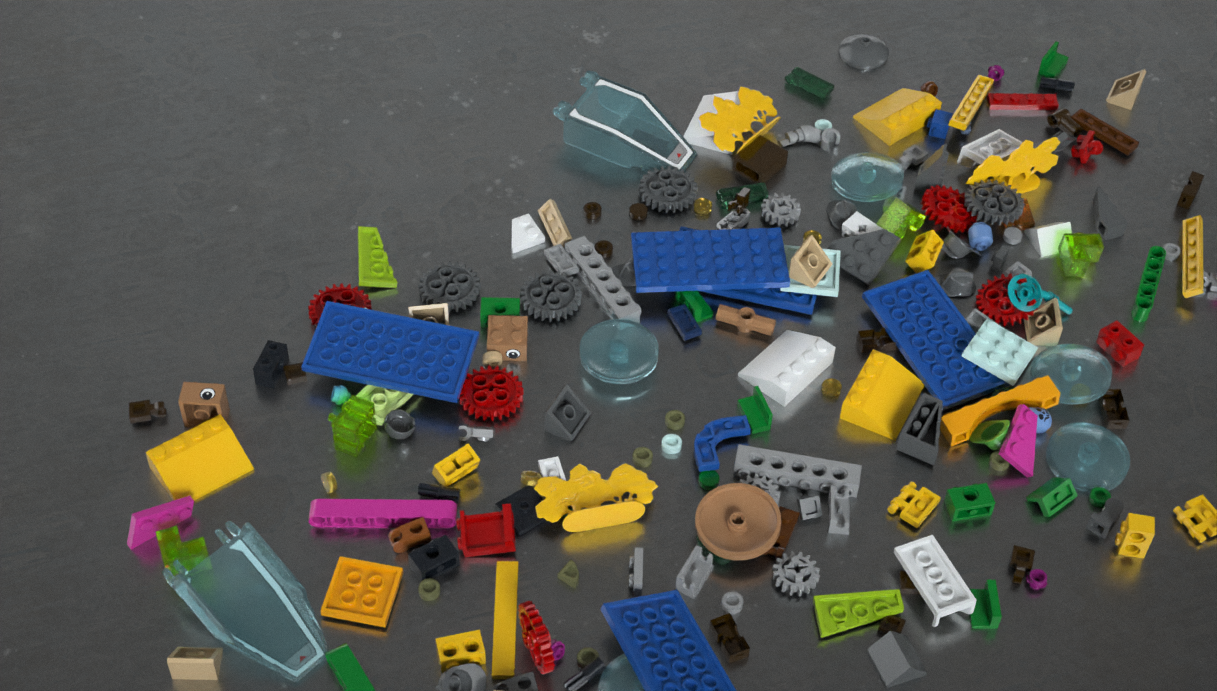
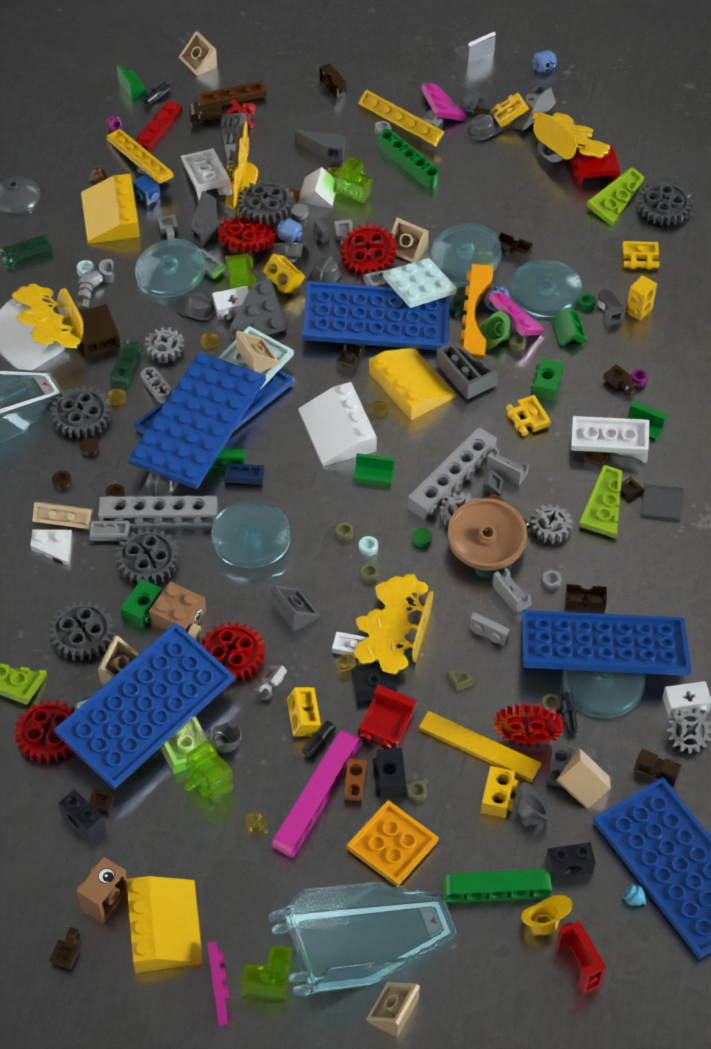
camera: 60 degrees left, 5 degrees up
plate [331,385,353,405] -> none
blue plate [694,415,751,472] -> none
medium nougat piece [716,304,776,336] -> none
dark brown plate [728,187,751,214] -> none
teal dish [1008,274,1073,315] -> none
red brick [1096,320,1144,367] -> none

